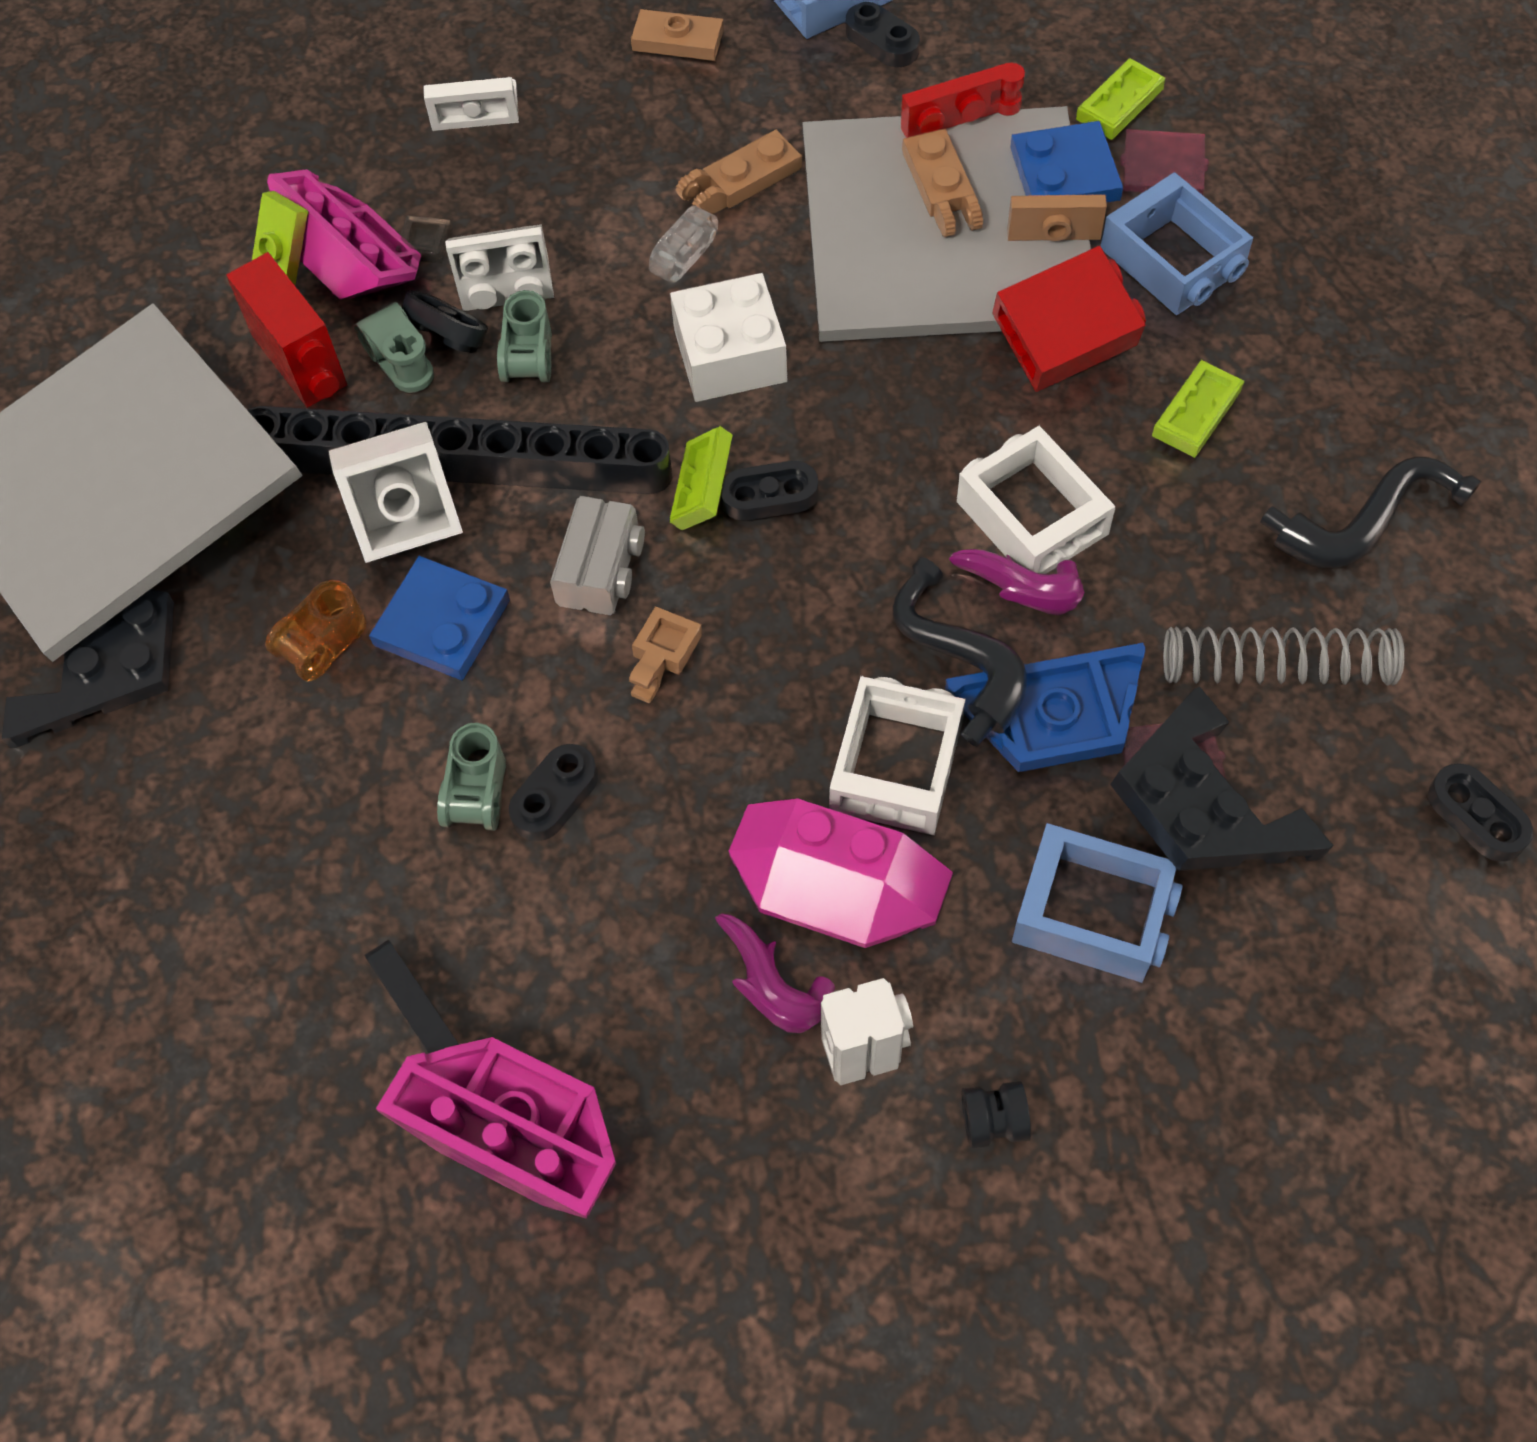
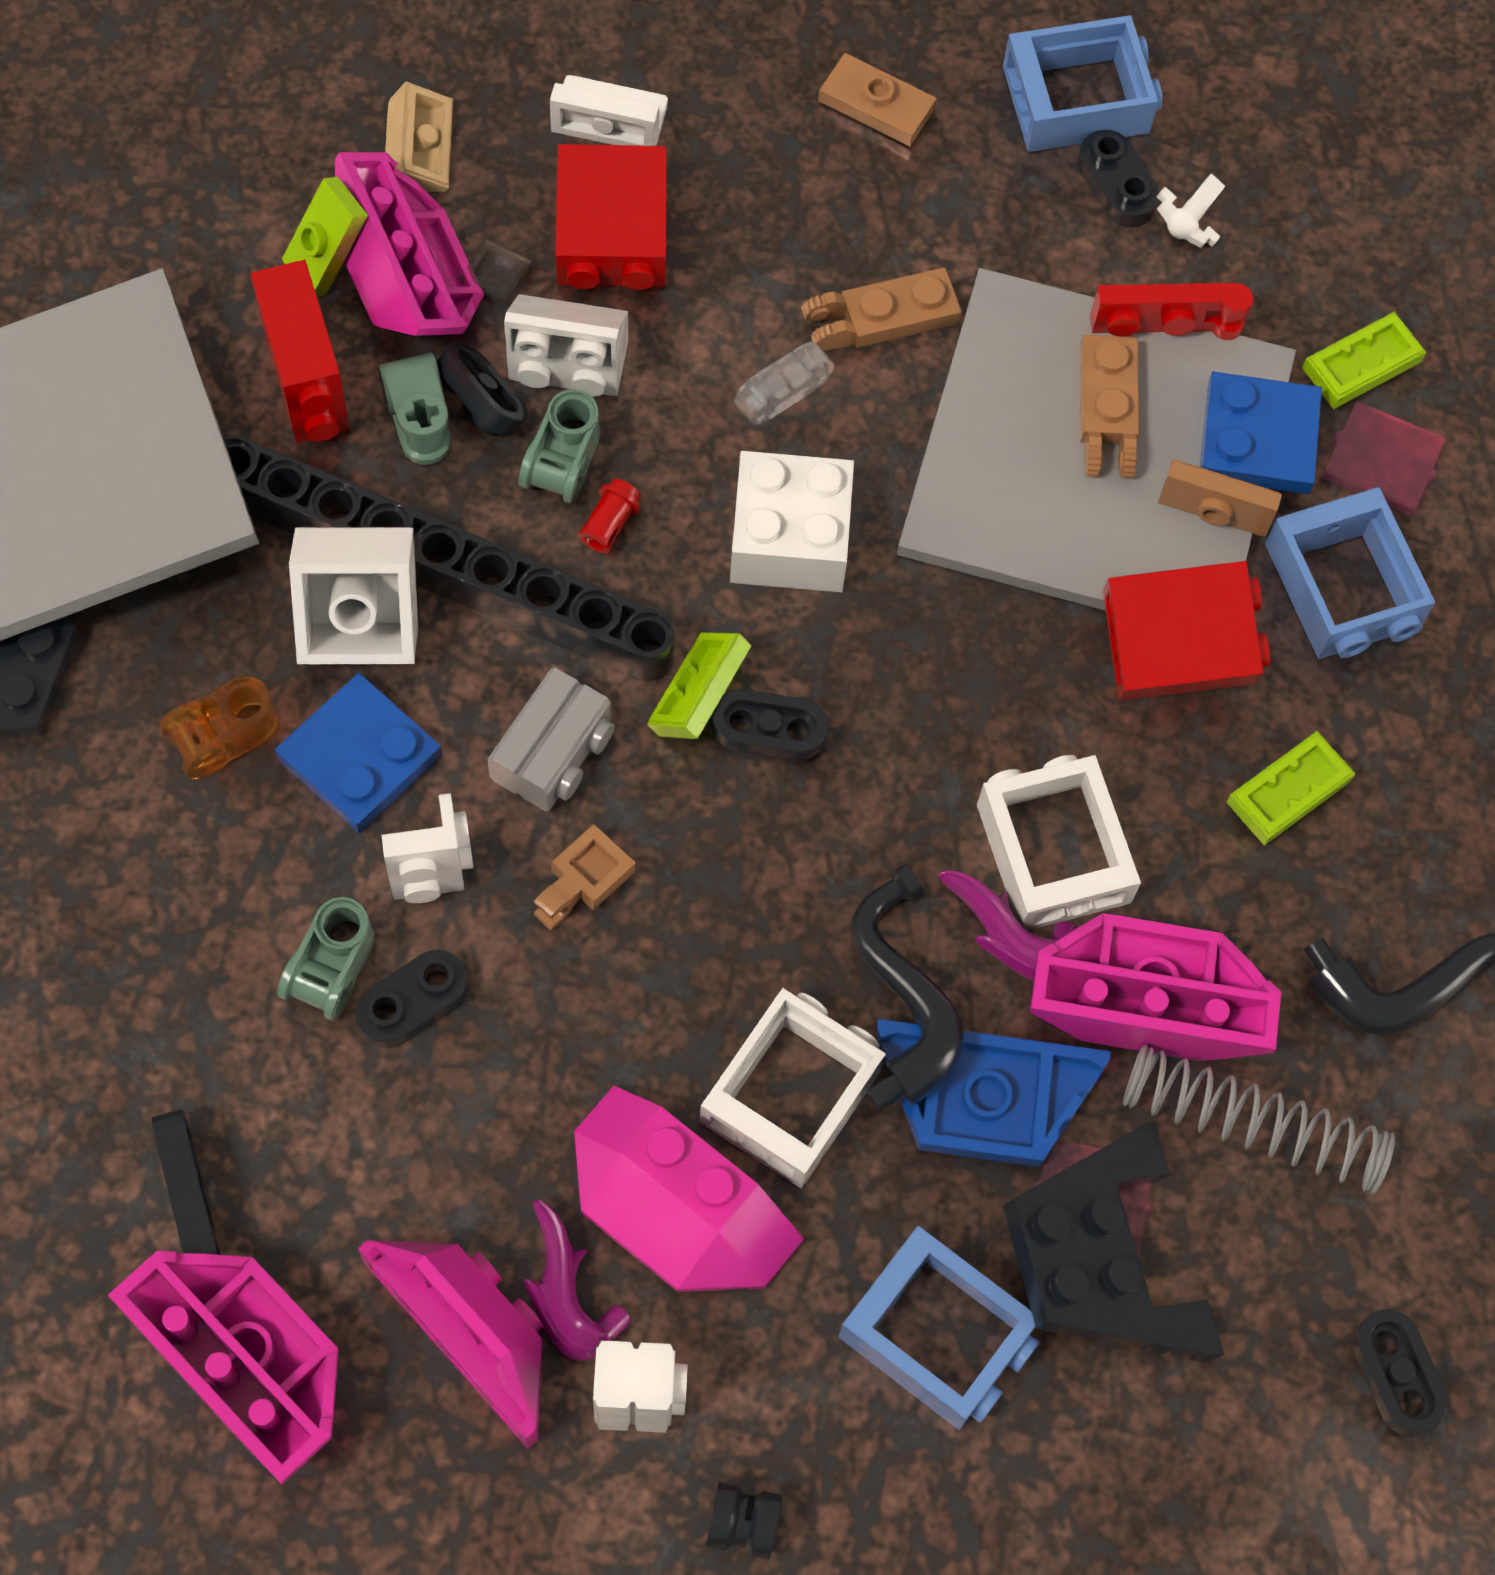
camera: 10 degrees right, 5 degrees up
none -> dark pink wedge [358,1240,544,1449]
none -> white bracket [381,793,474,903]
none -> tan slope [385,81,453,192]
none -> red brick [556,144,666,290]
none -> red pin [578,479,641,554]
none -> dark pink wedge [1030,913,1281,1061]
none -> white piece [1156,174,1225,248]

